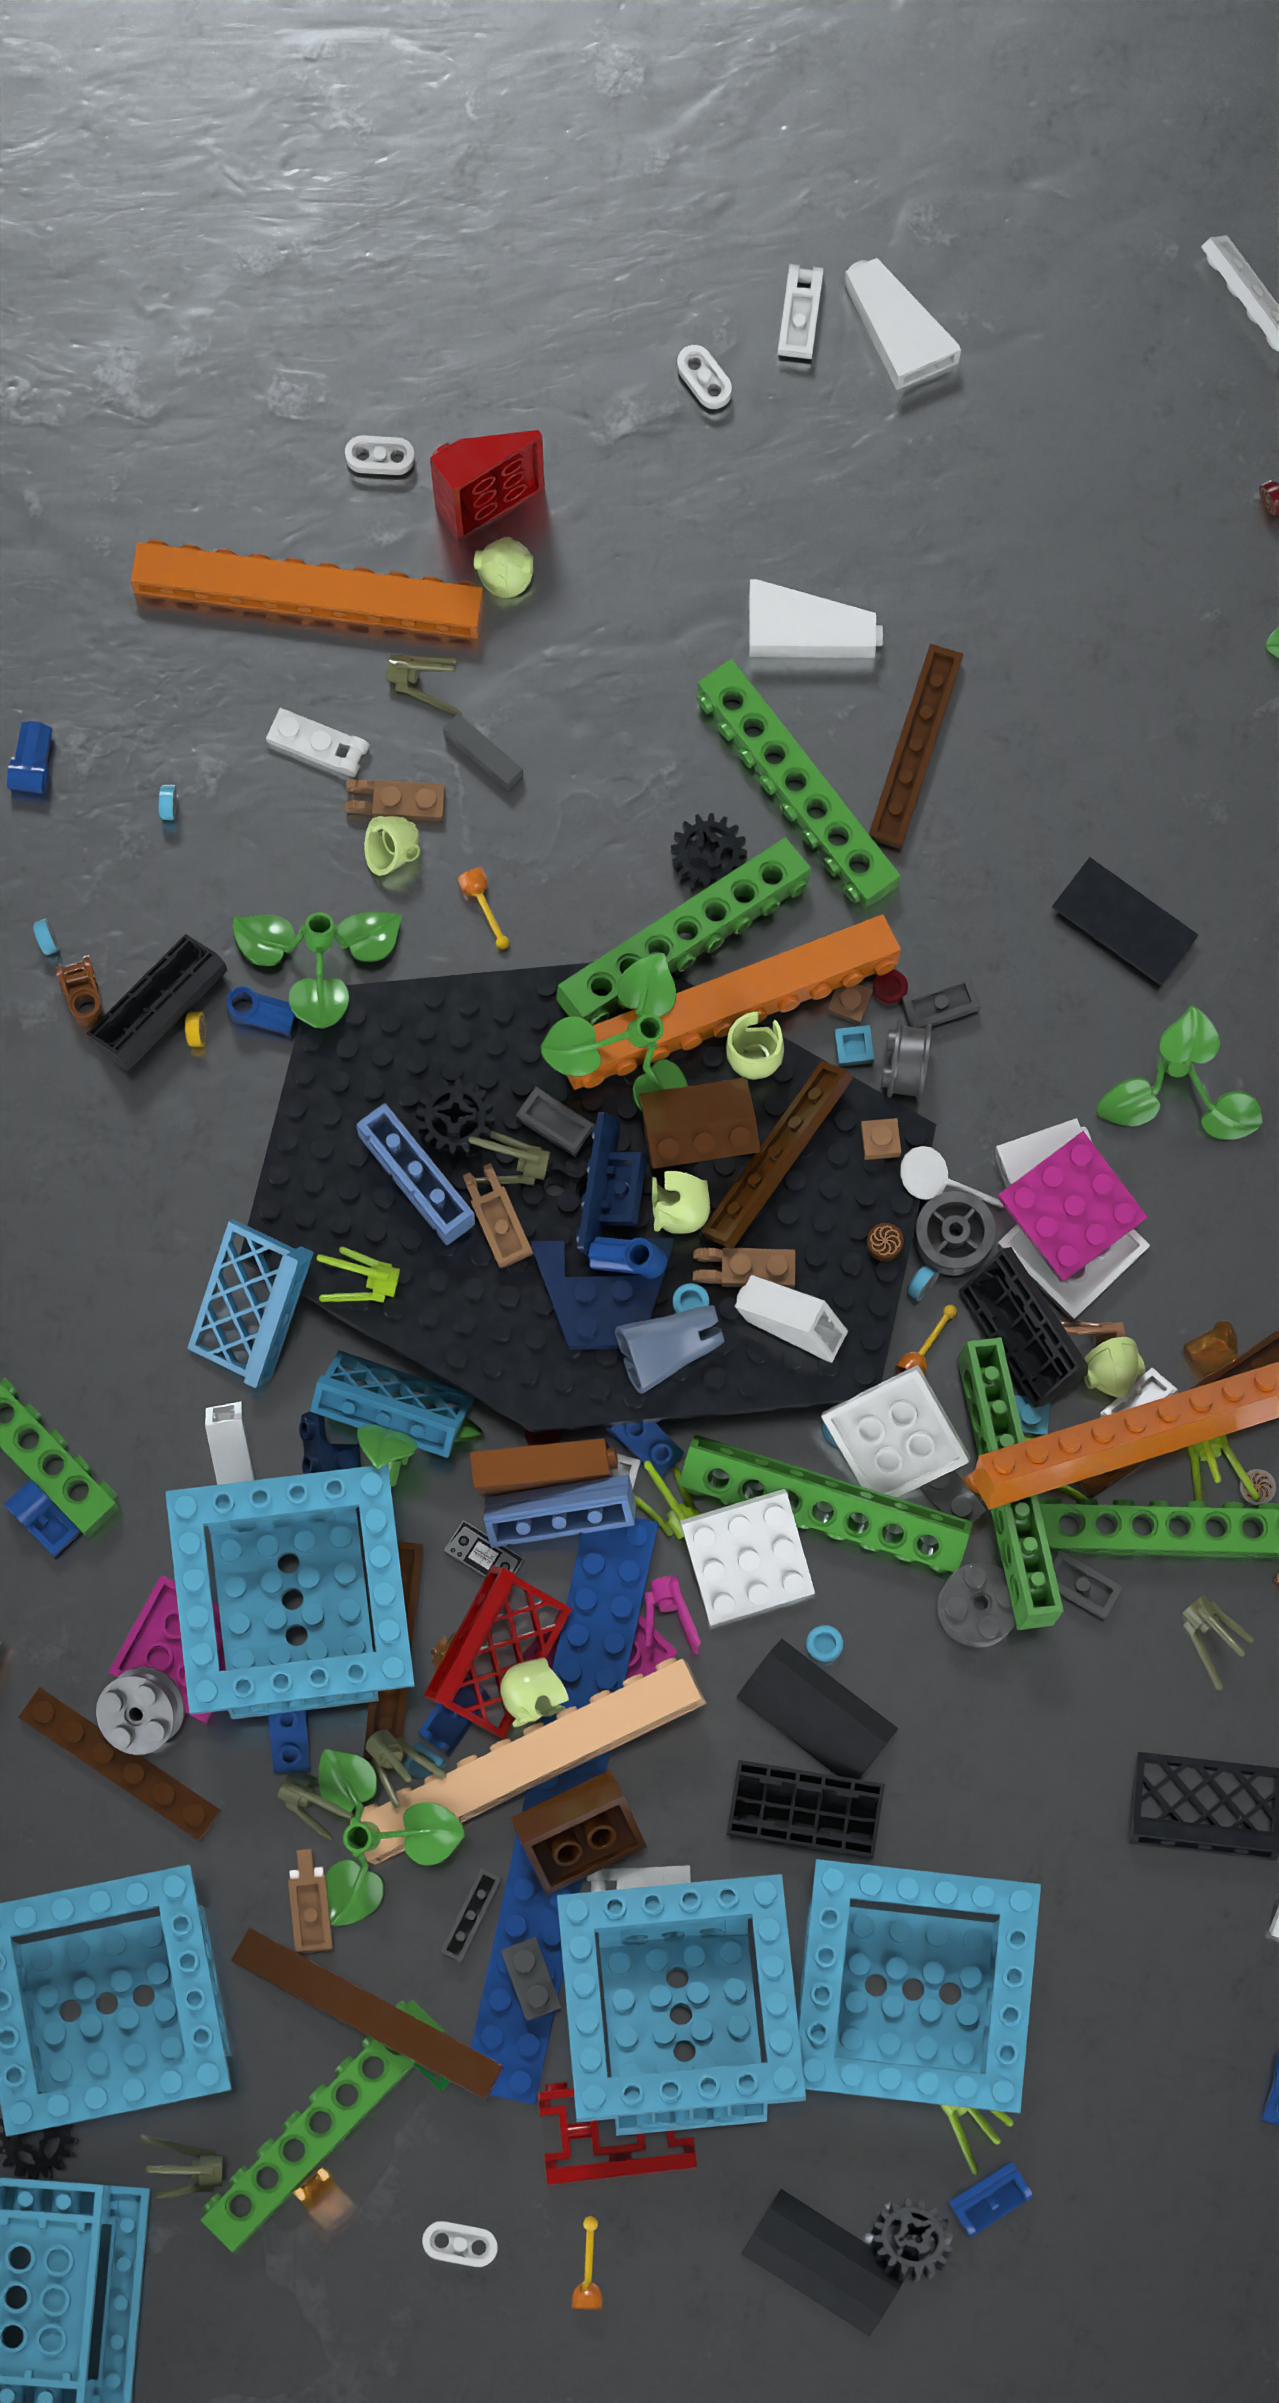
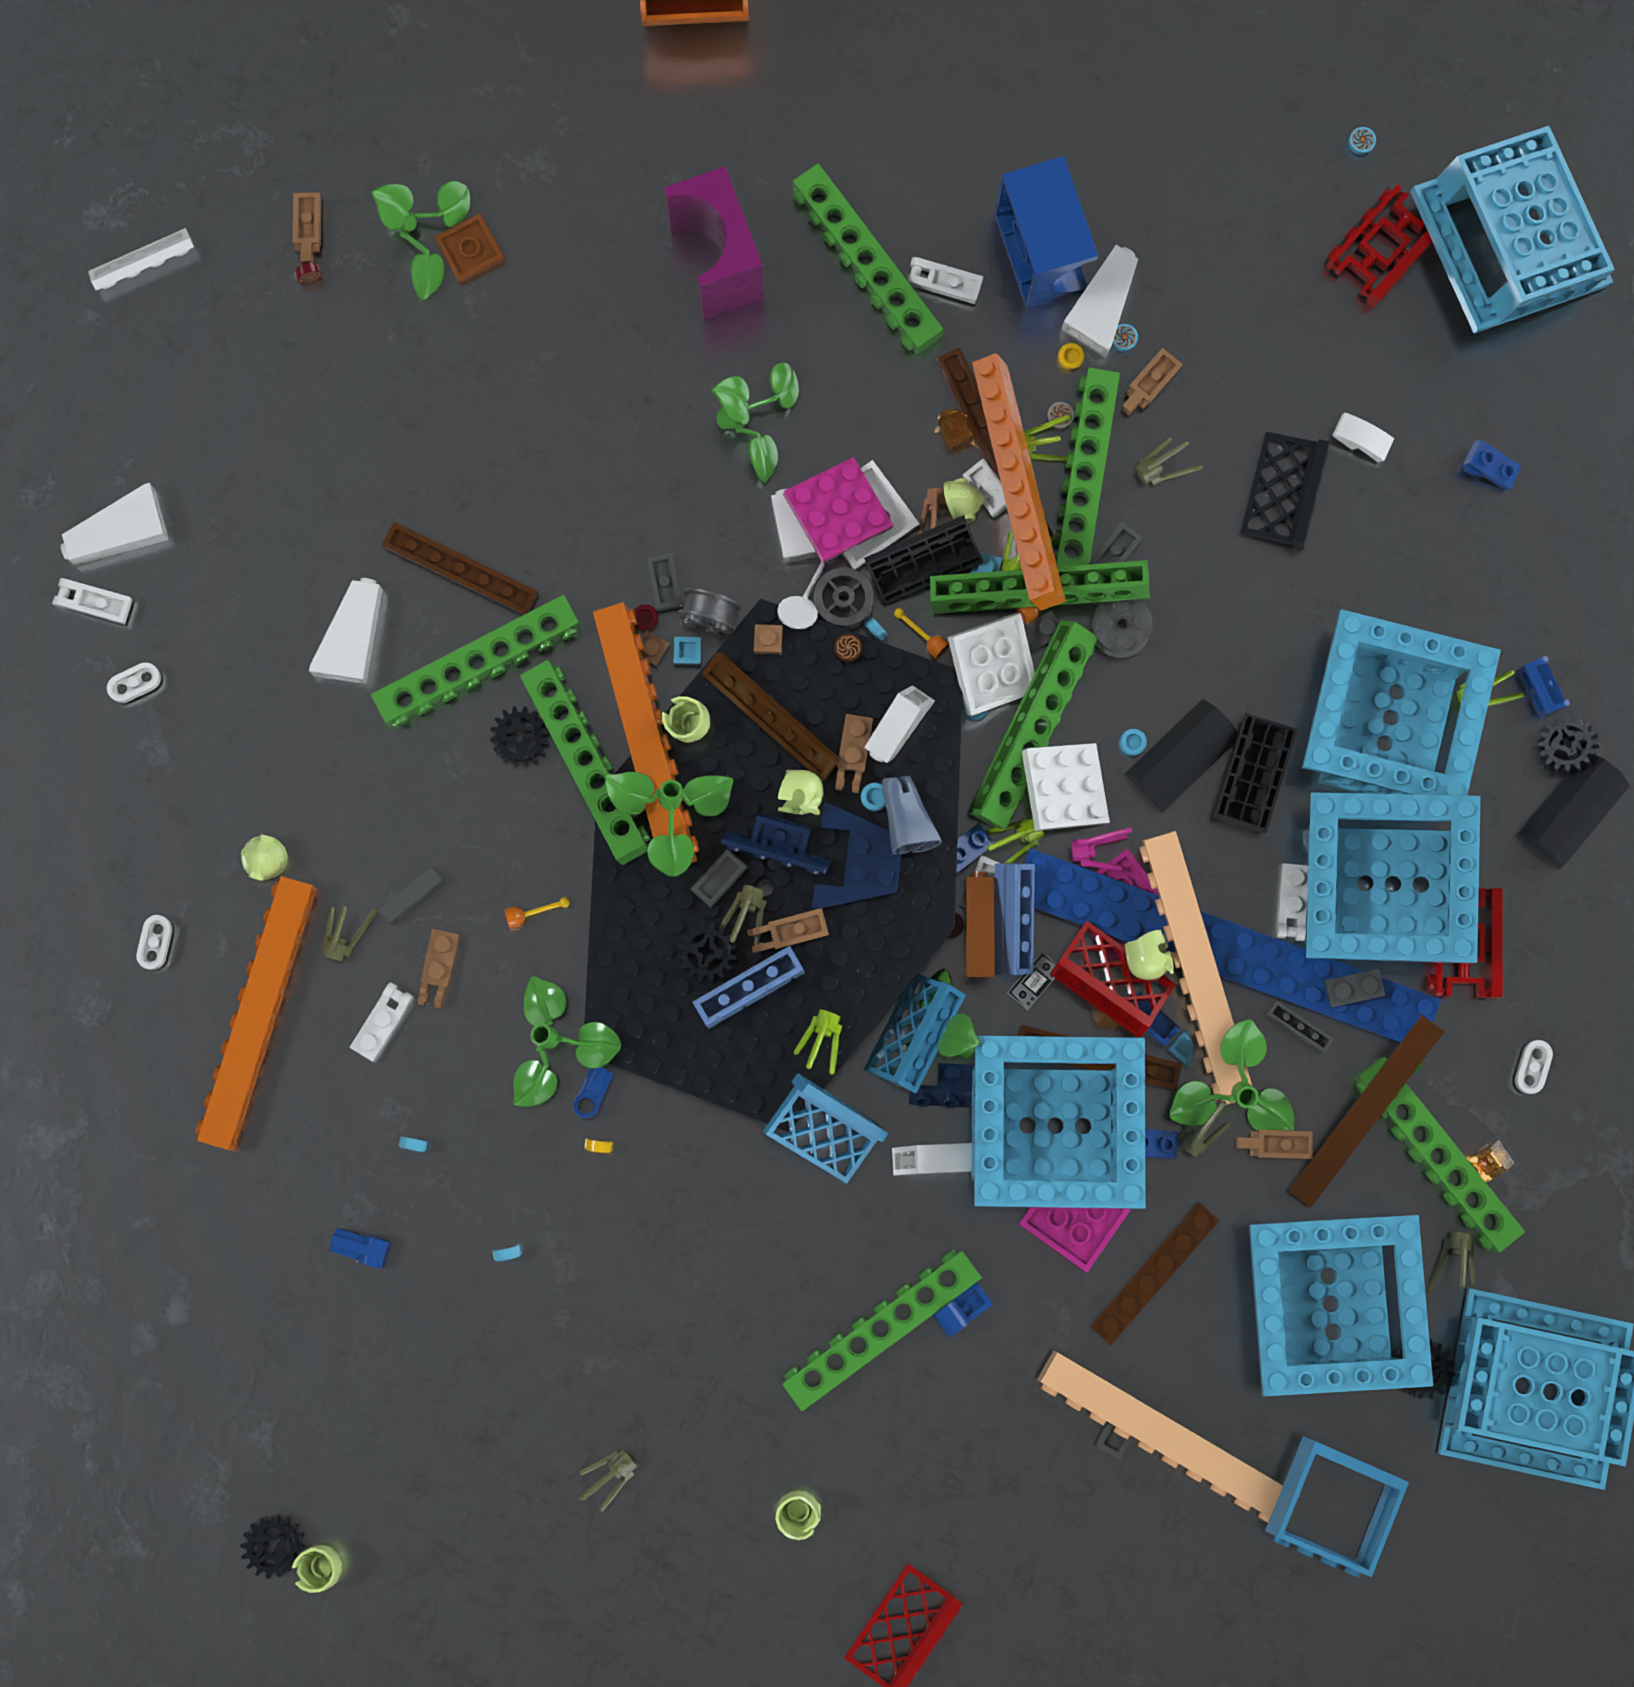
camera: 85 degrees left, 5 degrees up
dark orange piece [55,955,105,1028] -> none
black piece [86,934,227,1071] -> none
flat silver wheel [96,1667,185,1755] -> none
yellowish green helmet [364,816,420,876] -> none
olive plant [366,1730,447,1808] -> none
red slope [430,430,545,542] -> none
reddish brown slope [510,1770,647,1896] -> none
hinge [572,2216,603,2310] -> none
blue piece [588,1237,667,1279] -> none
reddish brown slope [639,1077,761,1169] -> none
black piece [1052,857,1198,985] -> none

